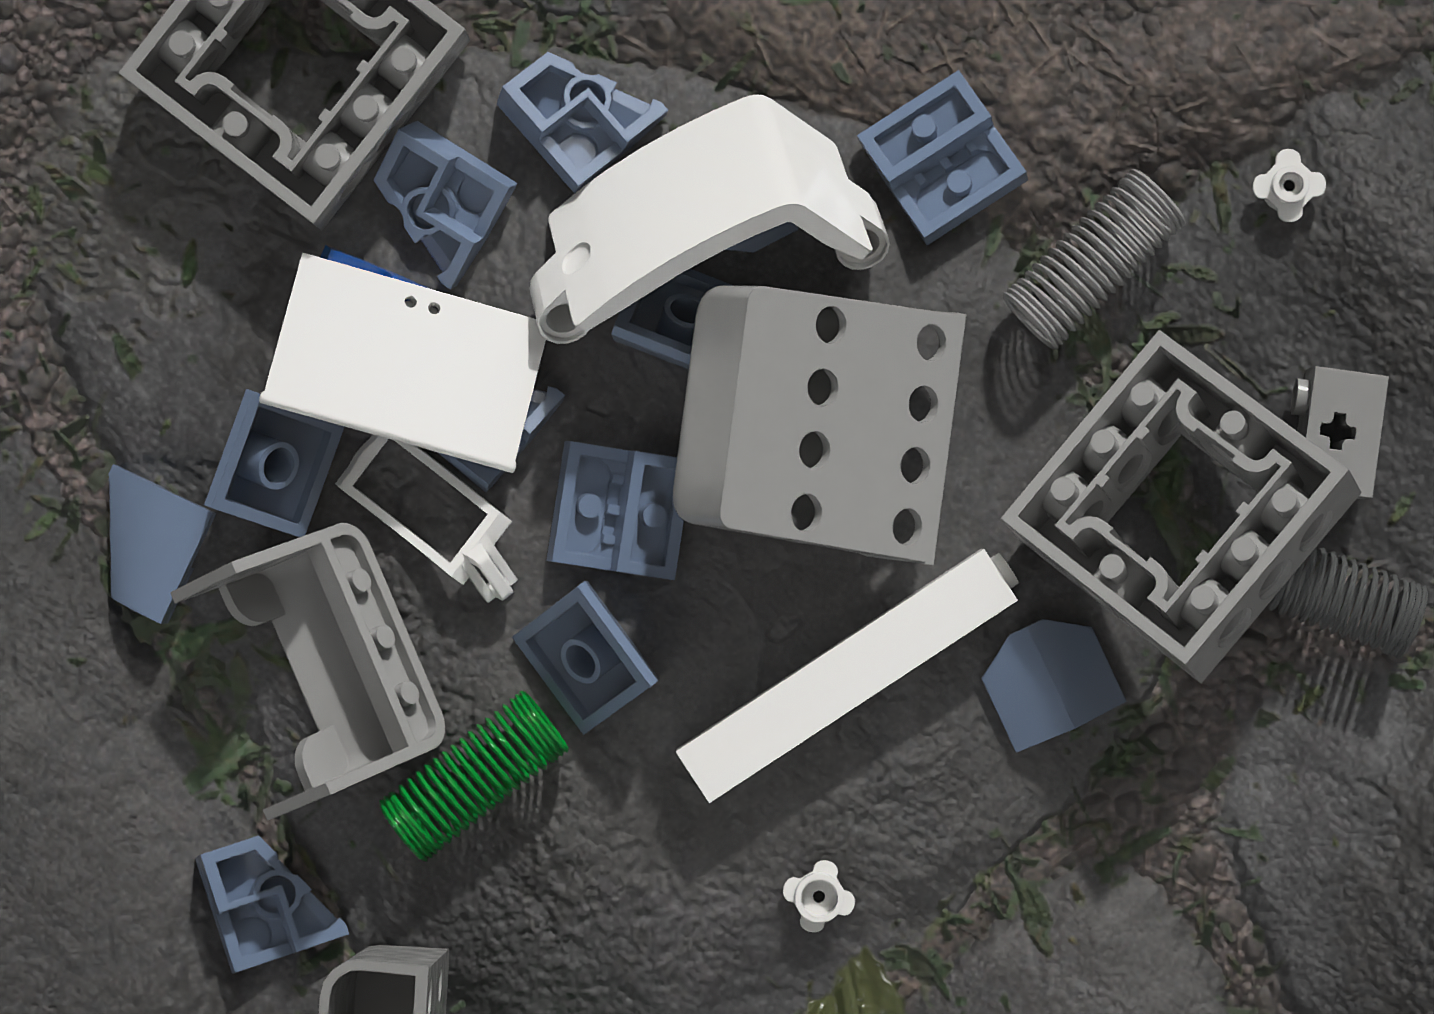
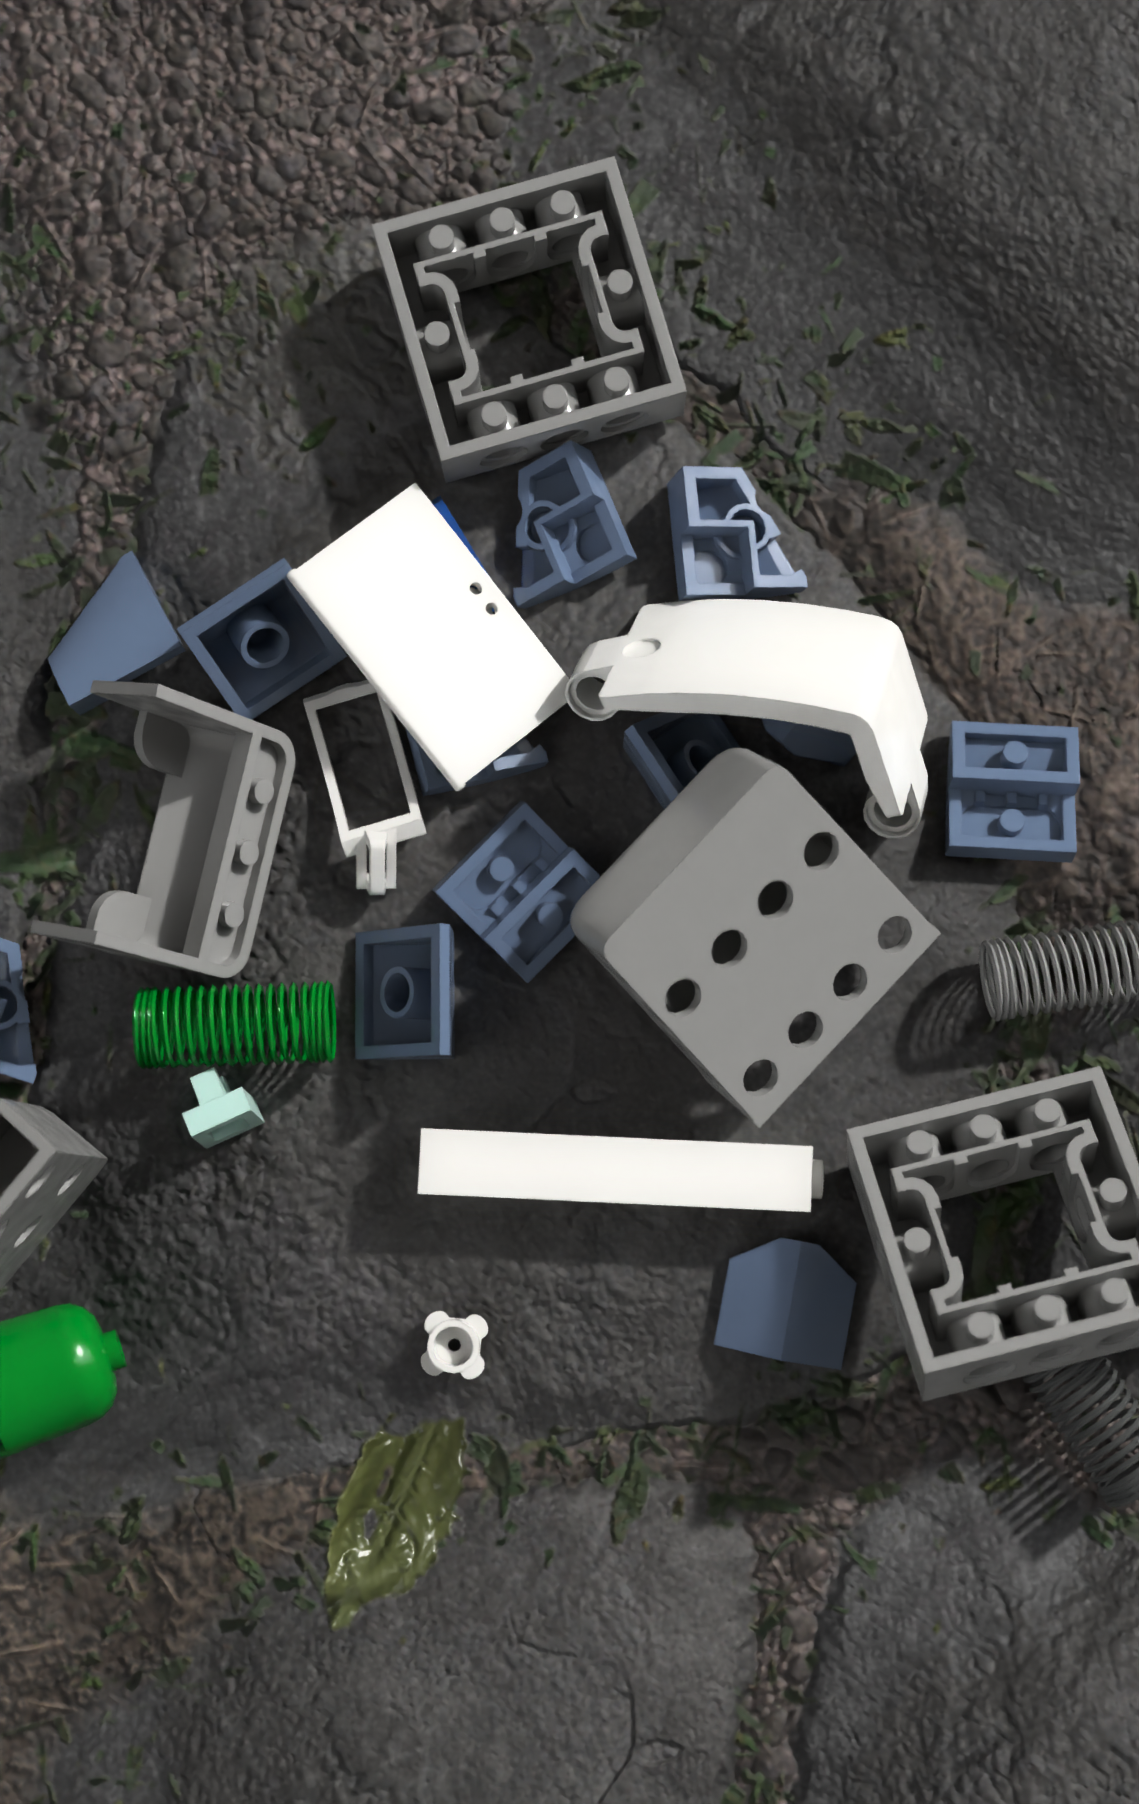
camera: 35 degrees right, 5 degrees down
none -> light aqua tile [182,1067,265,1149]

